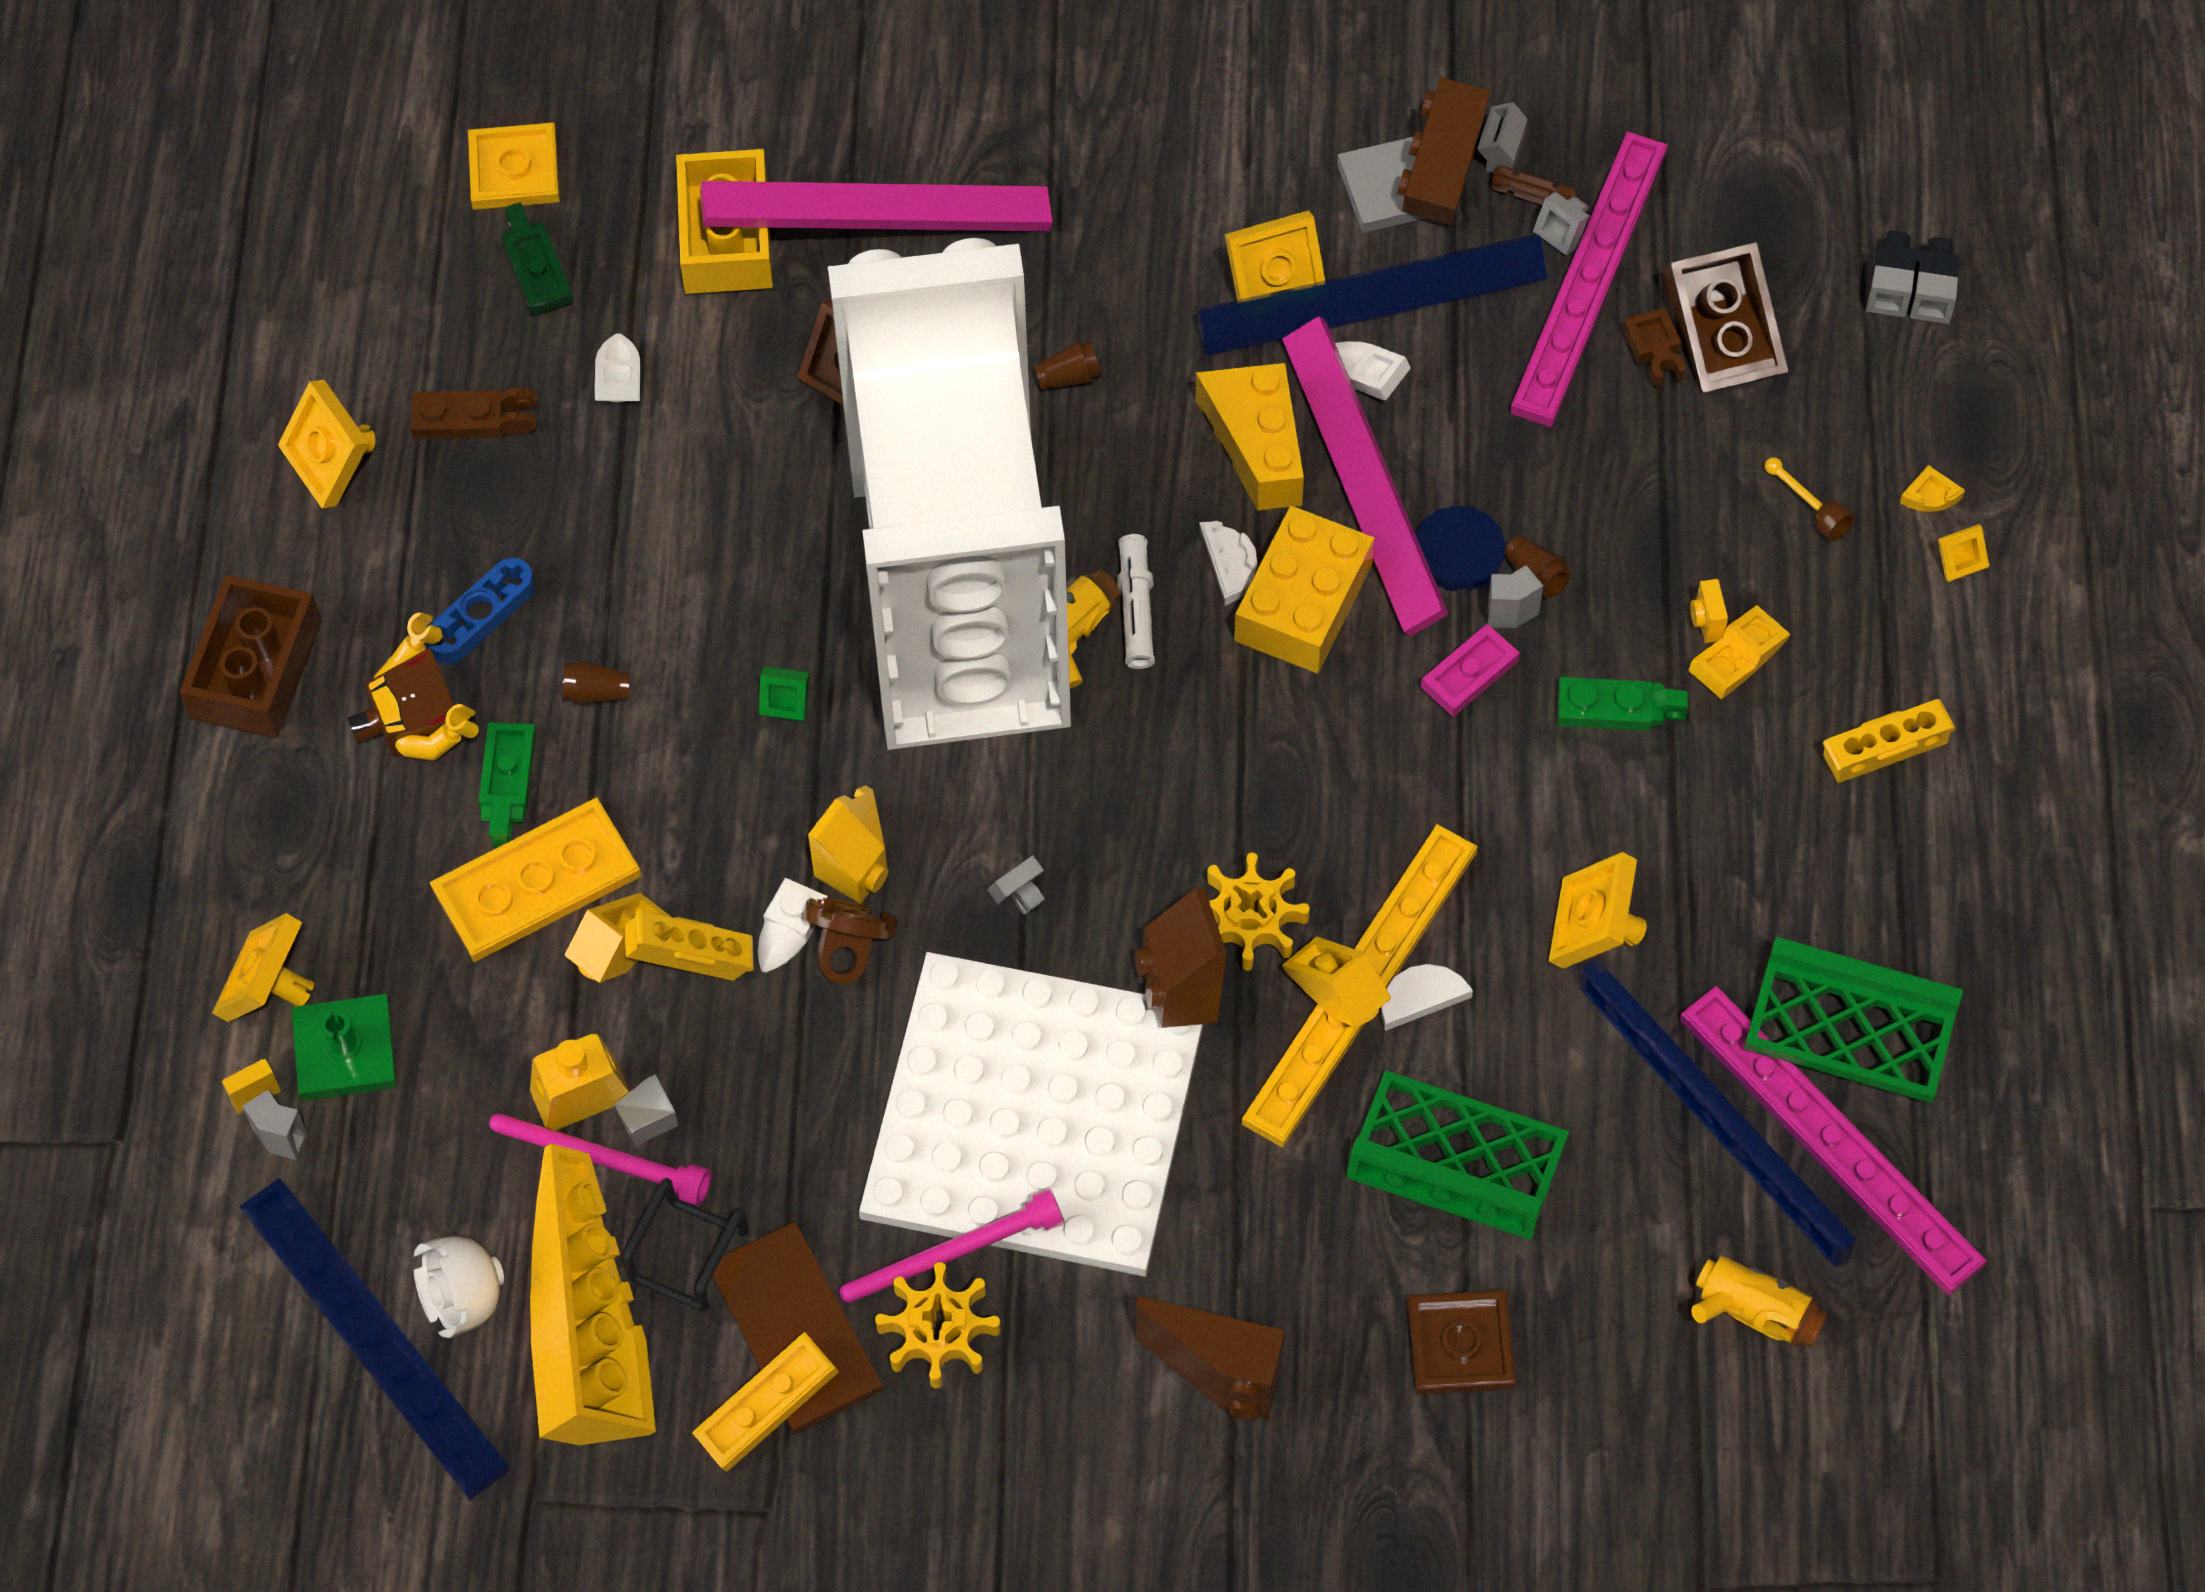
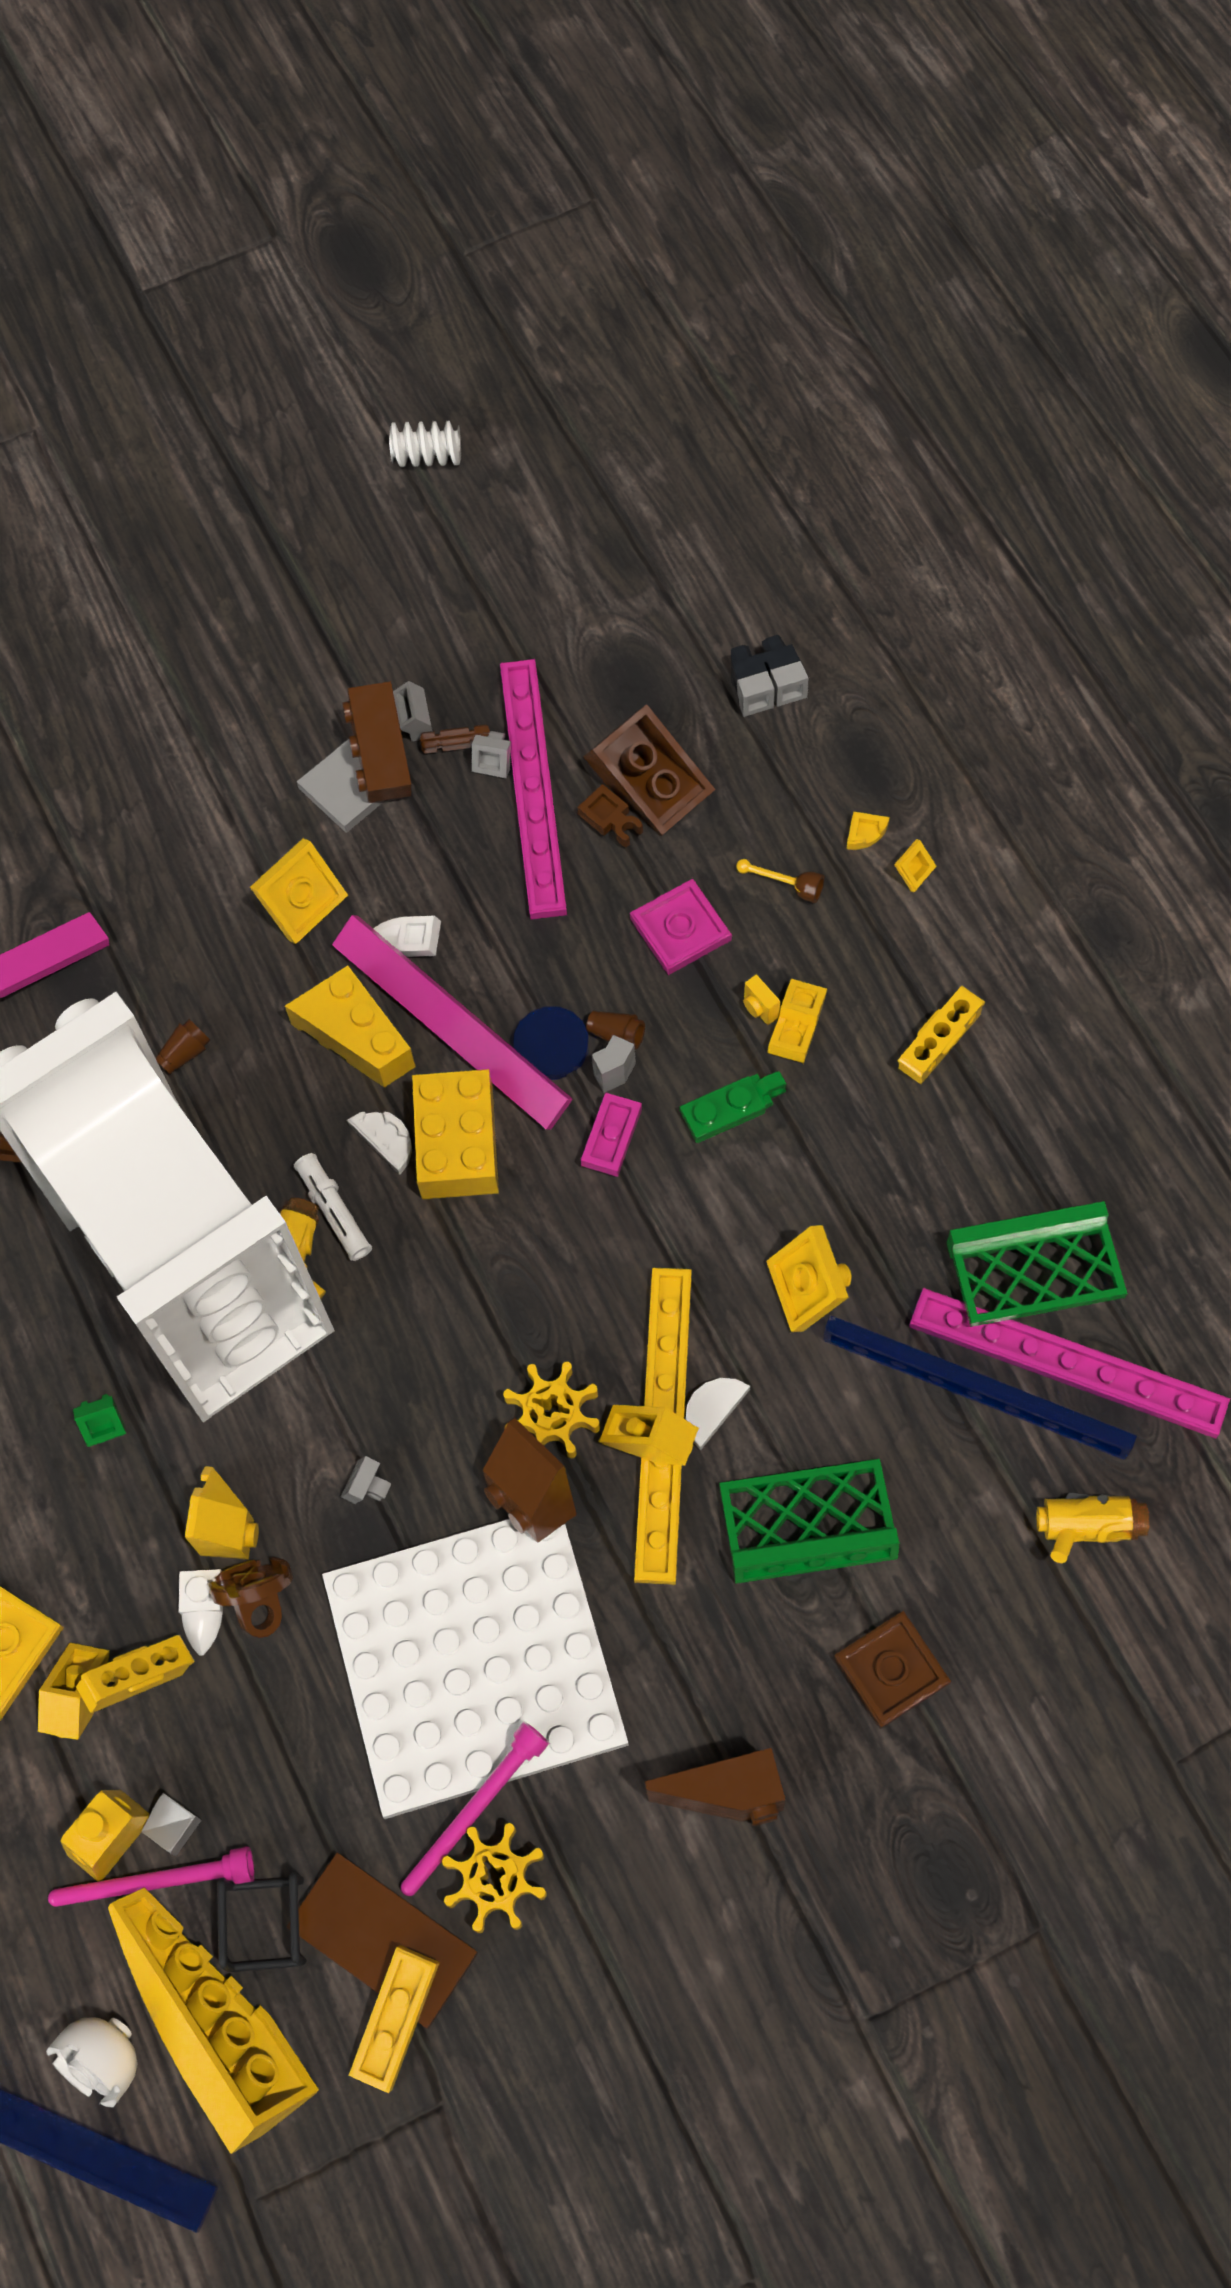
camera: 25 degrees left, 5 degrees up
clear blue tile [1197,234,1547,355] -> none
none -> dark pink tile [630,879,732,975]

